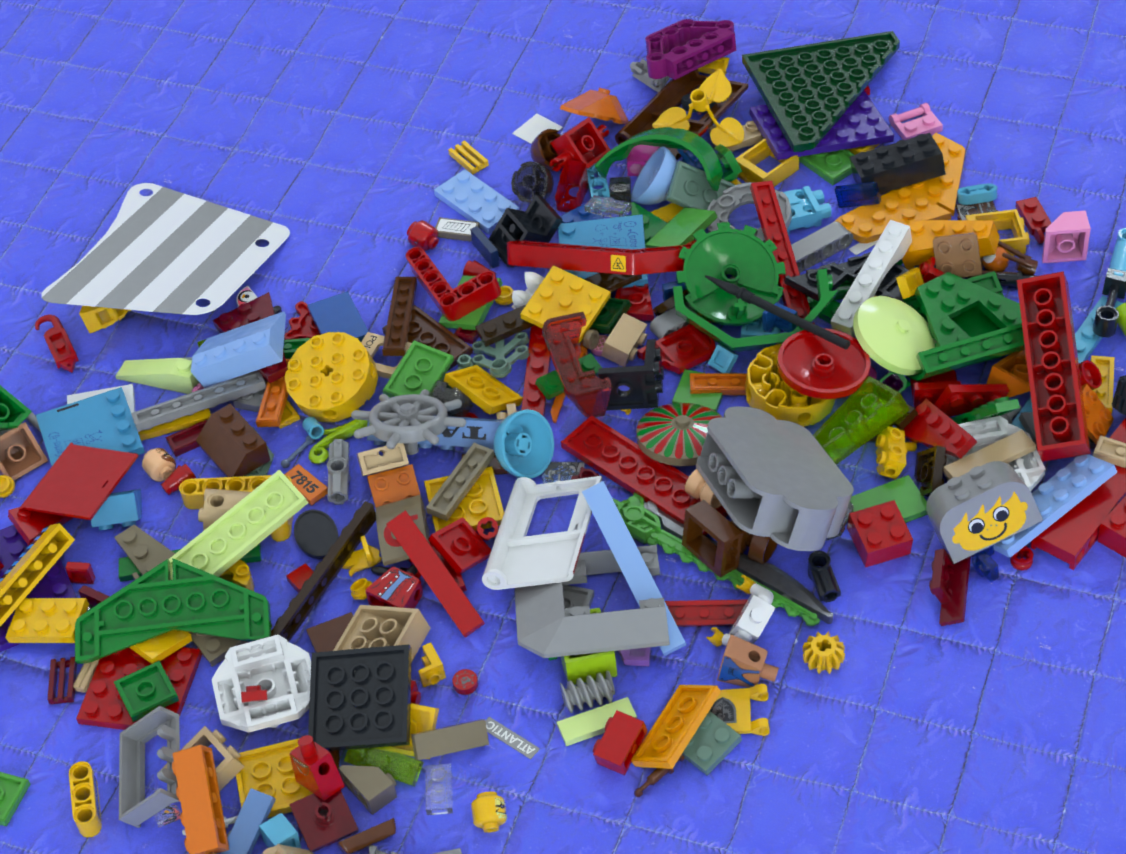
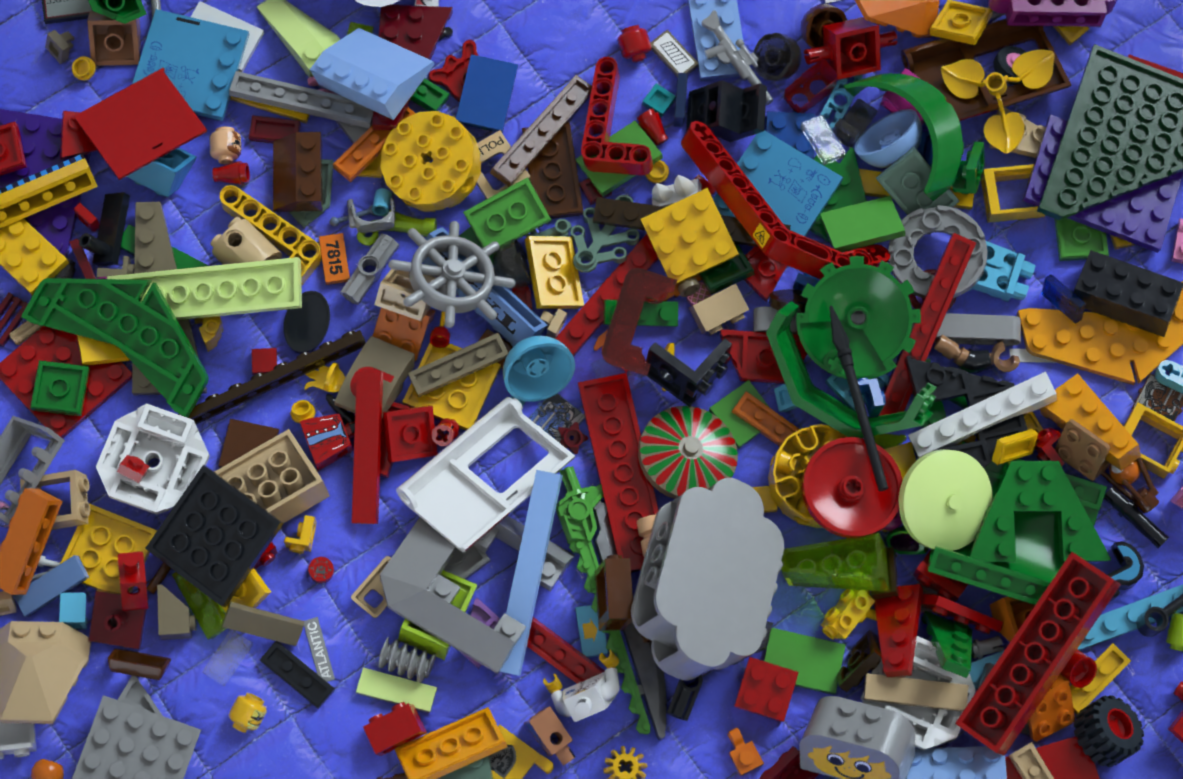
camera: 25 degrees right, 25 degrees up
none -> black piece [79,192,130,266]
none -> black tile [260,641,335,710]
none -> light grey helmet [347,198,395,233]
none -> tan piece [351,556,391,618]
none -> red hinge [430,311,450,348]
none -> medium azure tile [575,605,608,658]
none -> teal plate [642,83,676,118]
none -> light grey piece [702,10,773,105]
none -> orange plate [727,727,764,776]
none -> yellow tile [930,0,993,45]
none -> medium nougat piece [934,334,1020,374]

